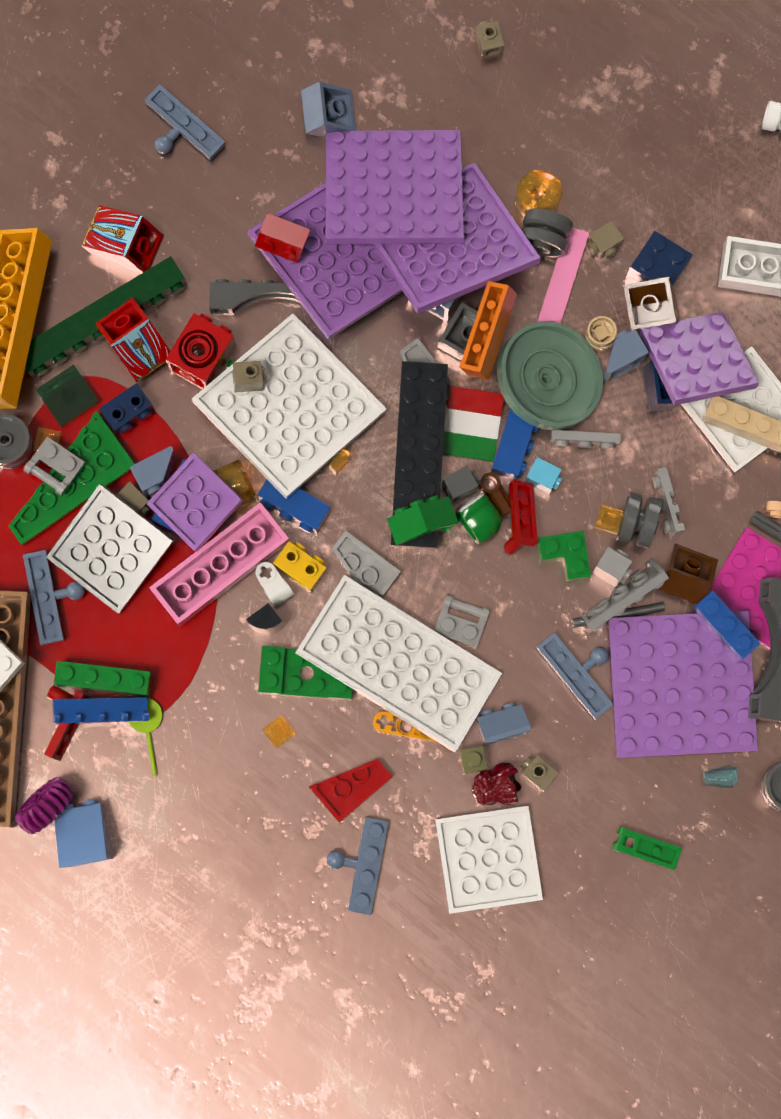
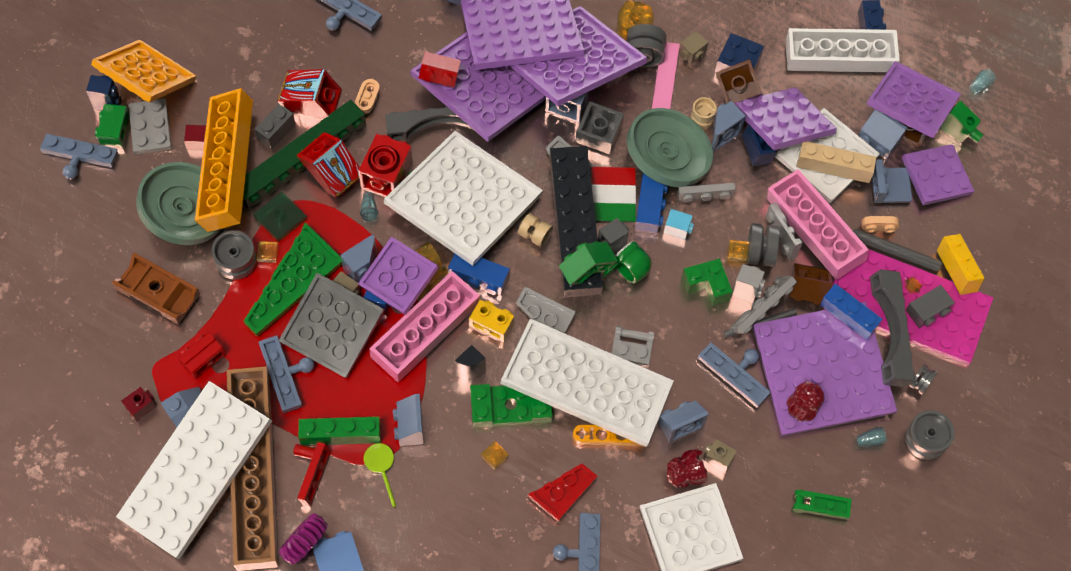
camera: 10 degrees left, 15 degrees down
light grey plate [23,437,86,496] -> none
blue hinge [52,697,149,724] -> none
dark blue brick [99,383,155,435] -> none
dark tan brick [232,361,267,393] -> none
white piece [256,562,294,608] -> none
clear yellow plate [329,449,351,475] -> none
orange brick [459,281,517,381] -> none
olive brick [459,746,488,775] -> none
reddish brown piece [478,472,511,517] -> none
red piece [504,479,538,554] -> none
none -> dark grey brick [255,104,295,149]
none -> light nougat plate [355,79,380,114]
none -> clear light blue cone [360,192,379,221]
none -> sand blue slope [393,394,424,446]
none -> tan wheel [518,213,553,247]
none -> bright pink brick [767,169,869,280]
none -> dark red hair [786,381,825,422]

